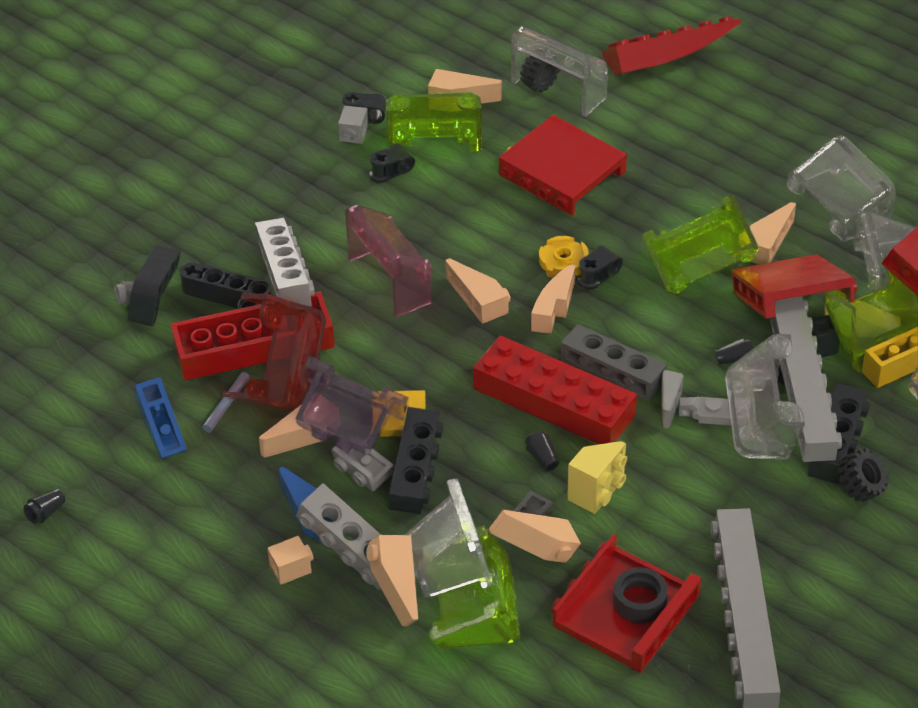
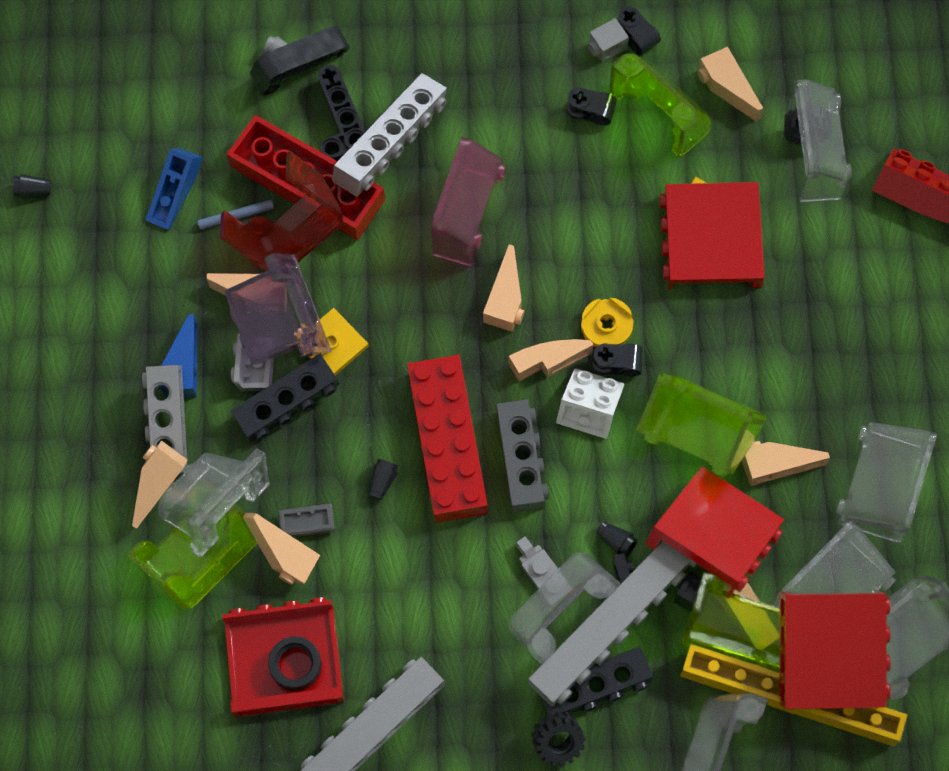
camera: 50 degrees right, 25 degrees up
light nougat brick [268,536,314,585] -> none
light yellow slope [567,441,627,514] -> none
light grey slope [661,370,683,428] -> none
none -> white bracket [556,369,624,439]

